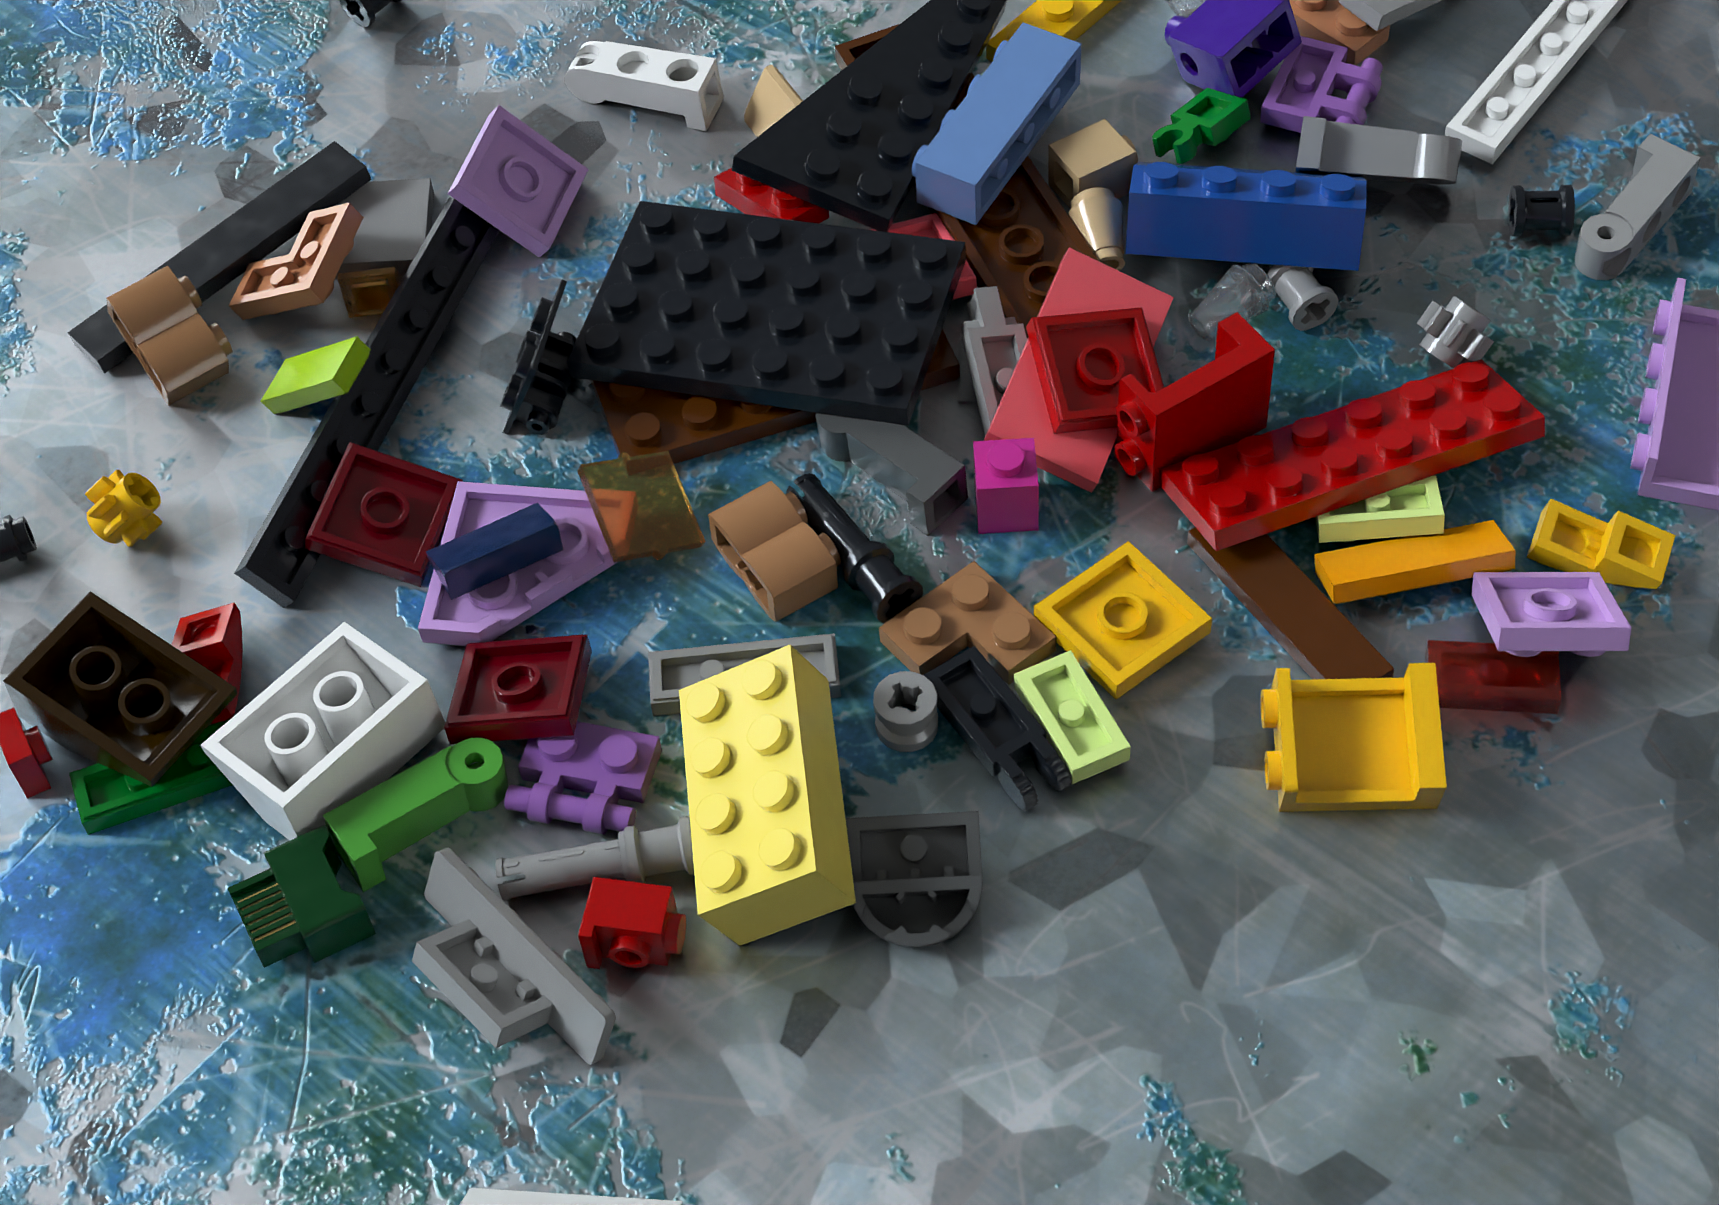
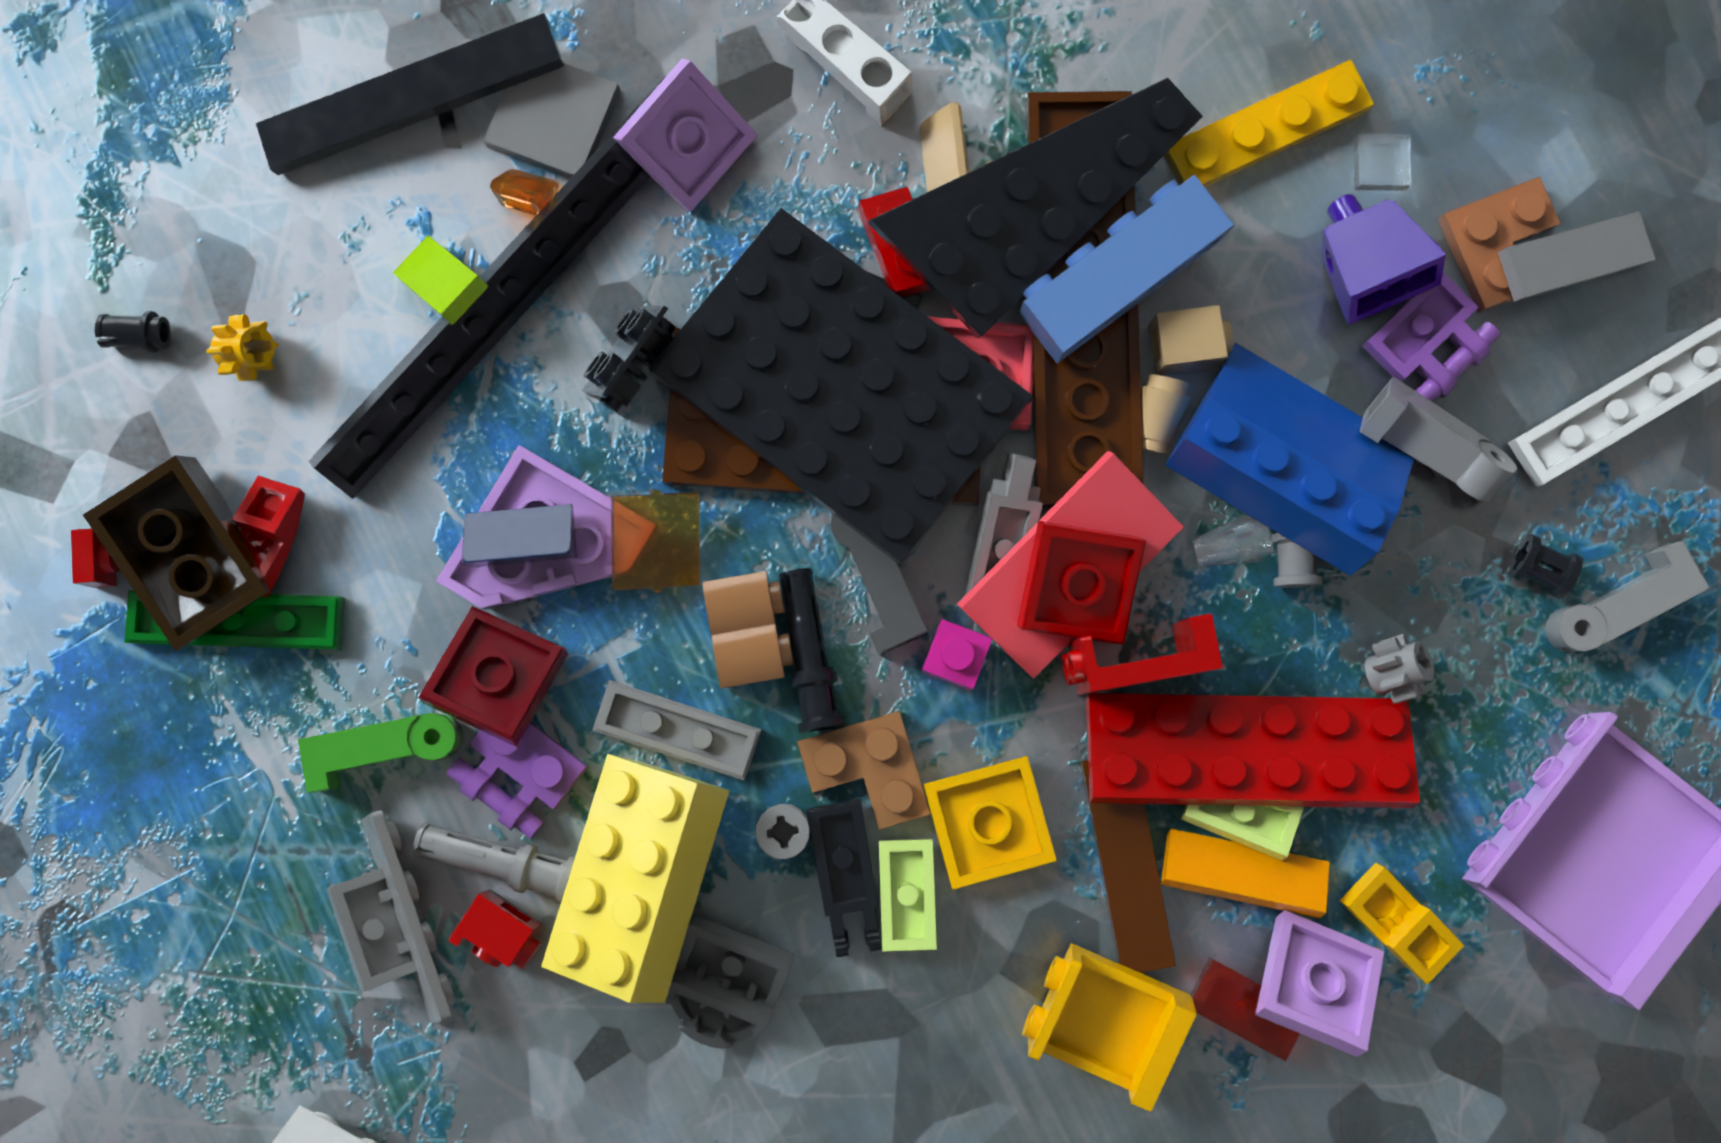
camera: 20 degrees right, 30 degrees up
medium nougat brick [106,266,233,406] -> none
white slope [201,622,445,840] -> none
dark green piece [227,824,376,968] -> none
nougat plate [229,202,364,320] -> none
dark red tile [305,442,463,587] -> none
green plate [1152,88,1251,164] -> none

